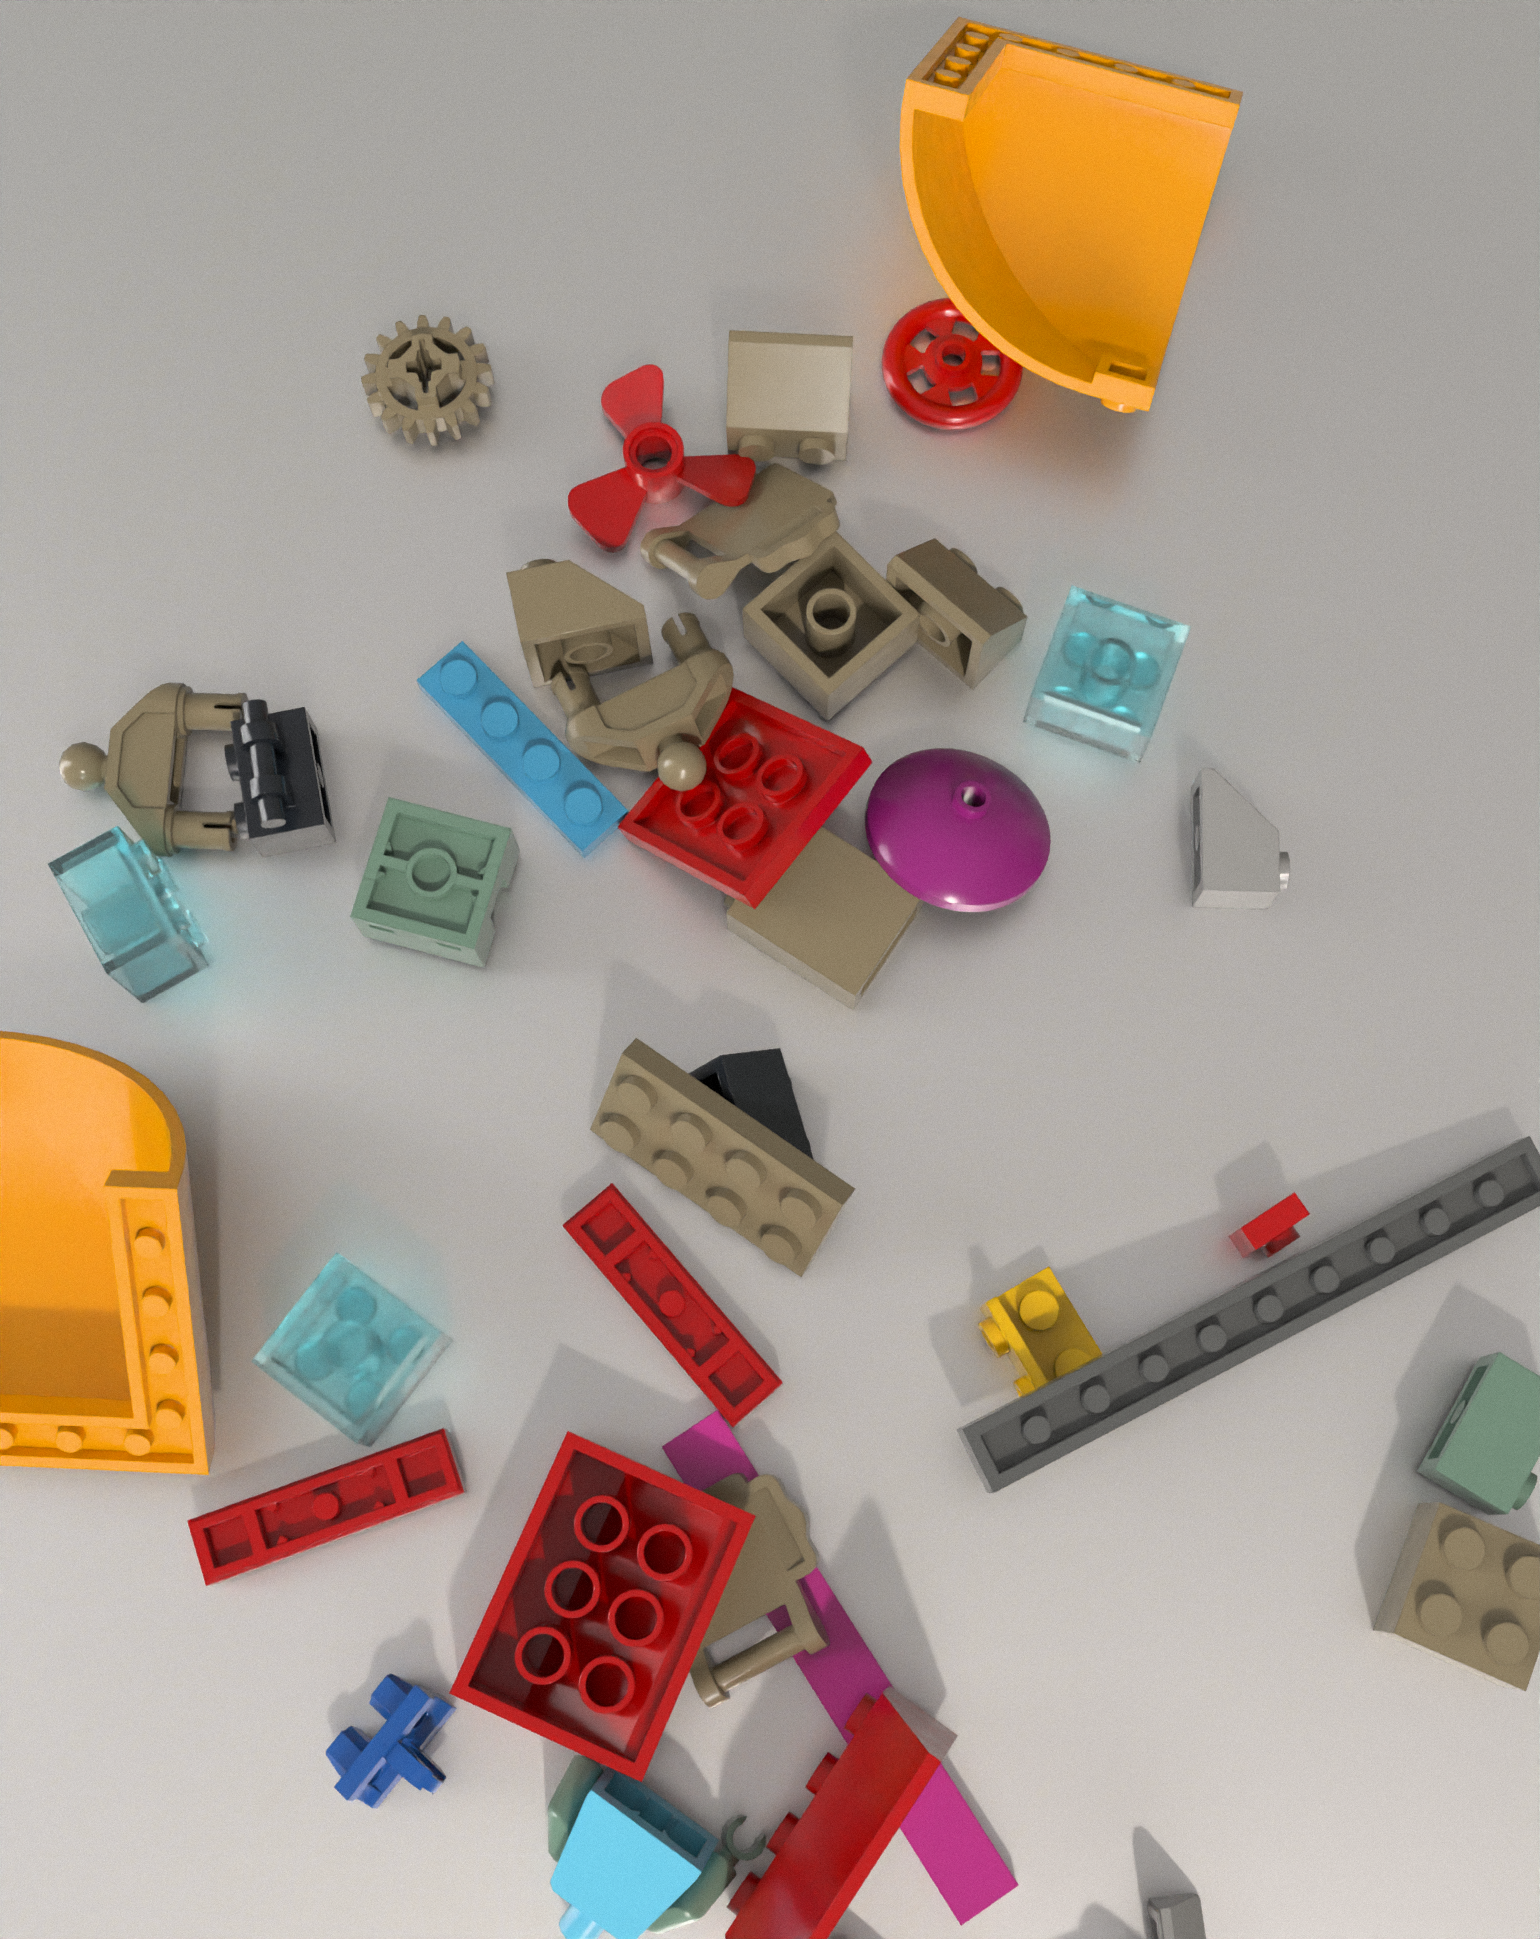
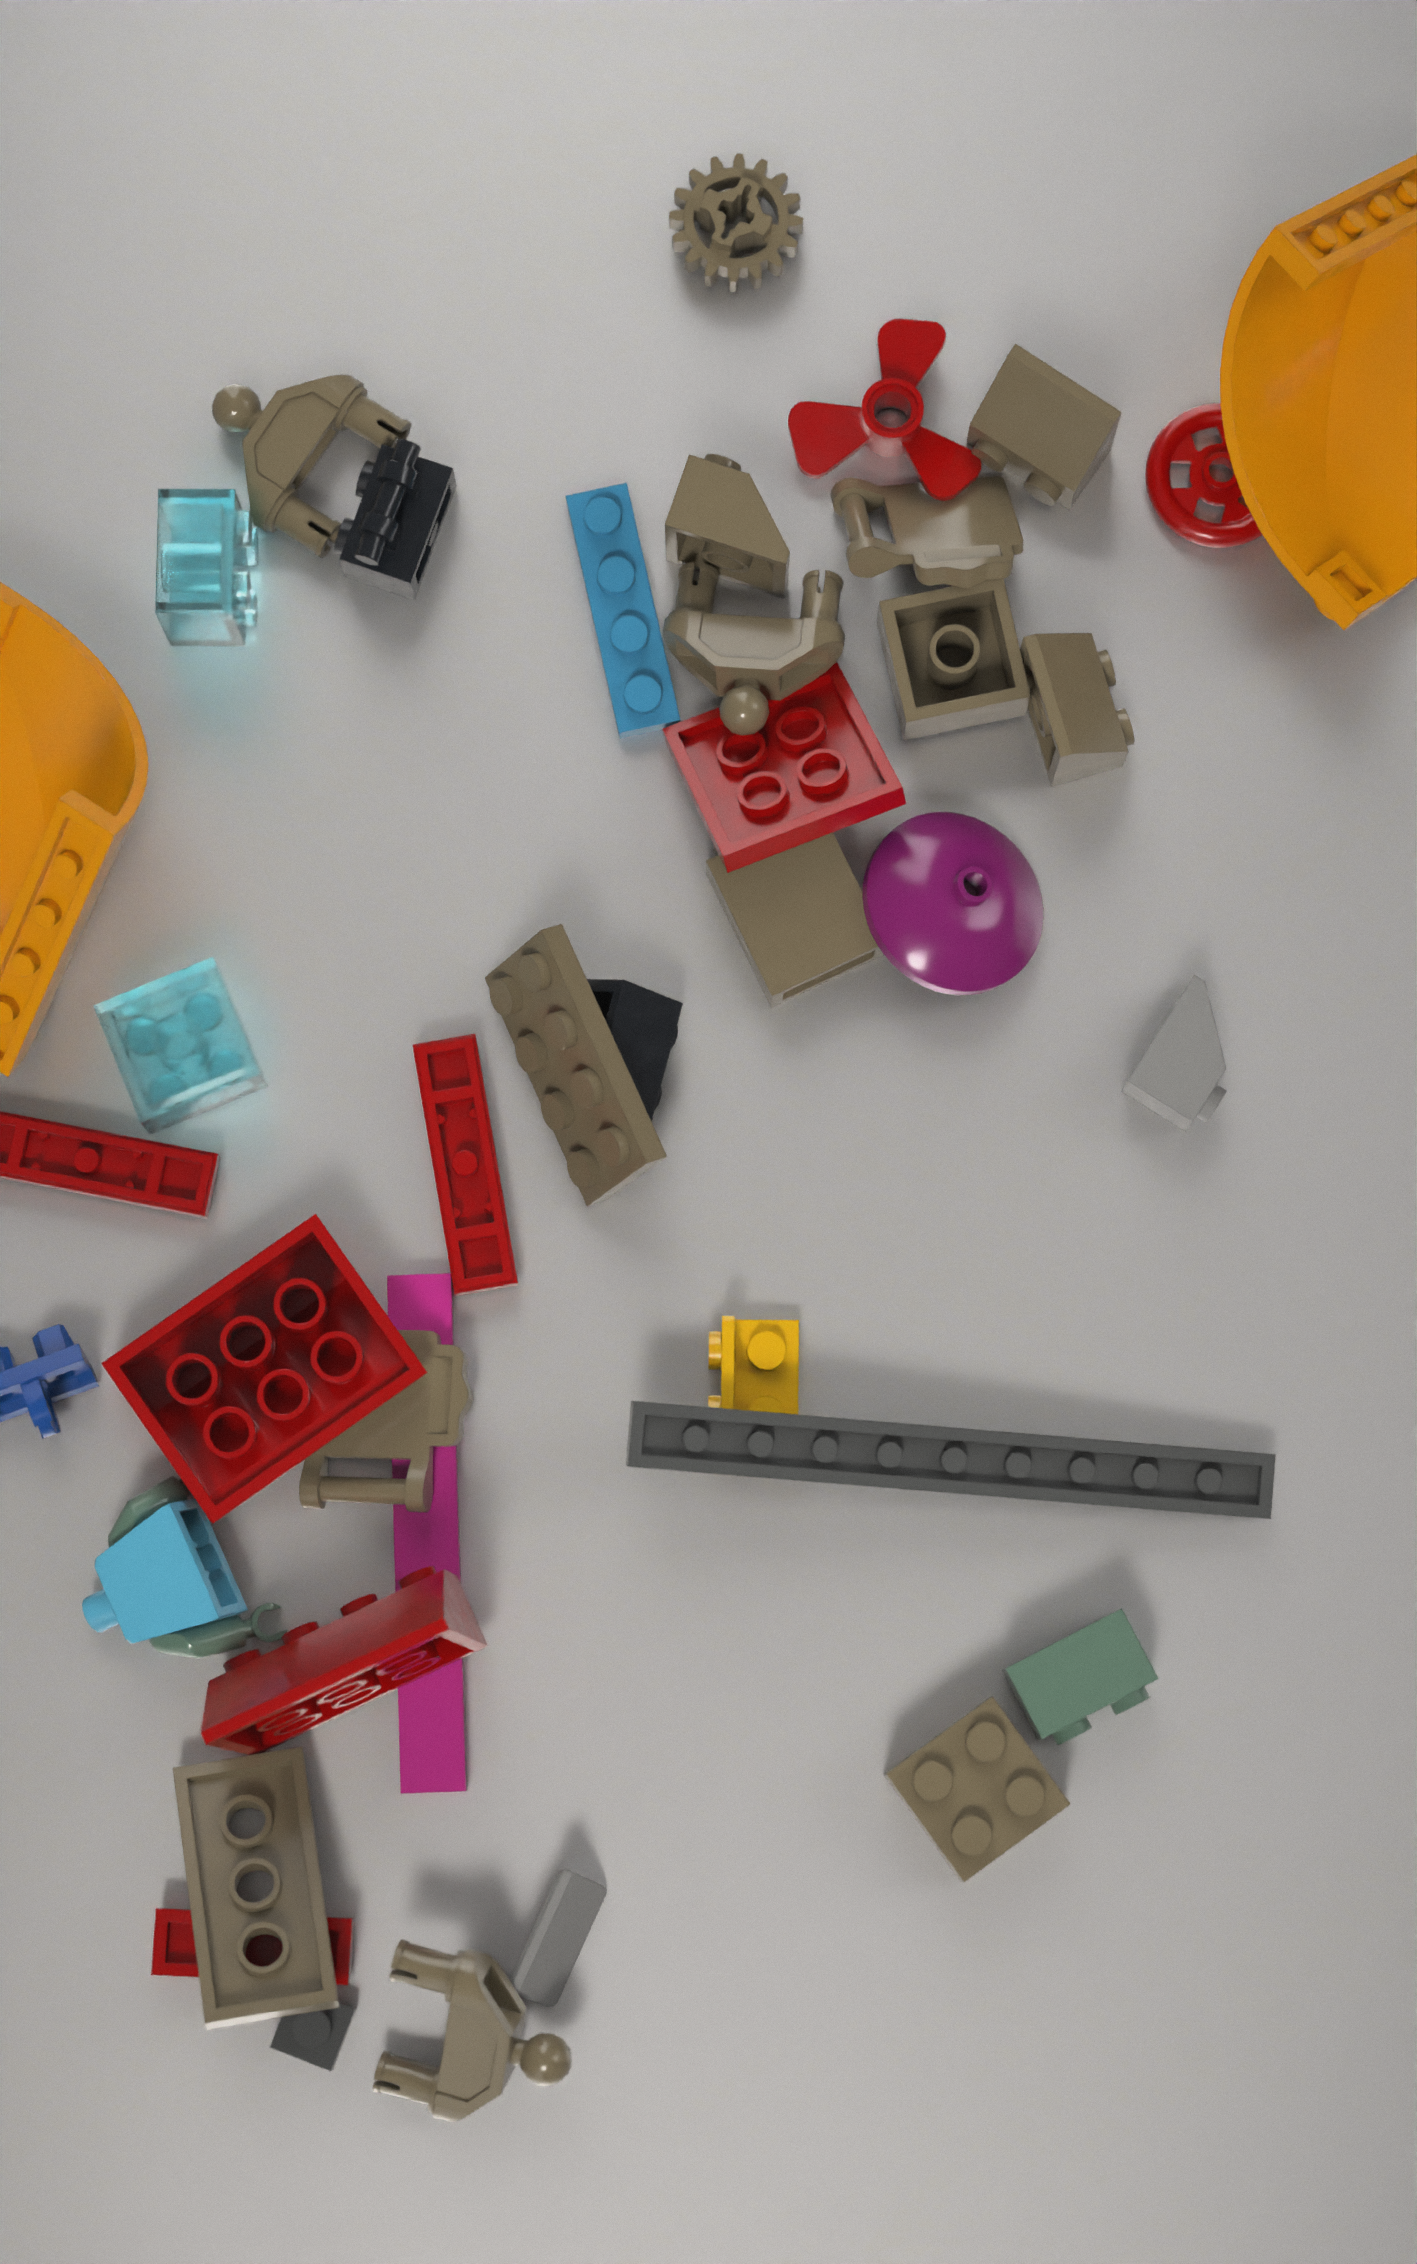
camera: 30 degrees right, 5 degrees up
sand green piece [350,797,520,968] -> none
clear light blue brick [1023,585,1191,763] -> none
red plate [1228,1192,1310,1258] -> none

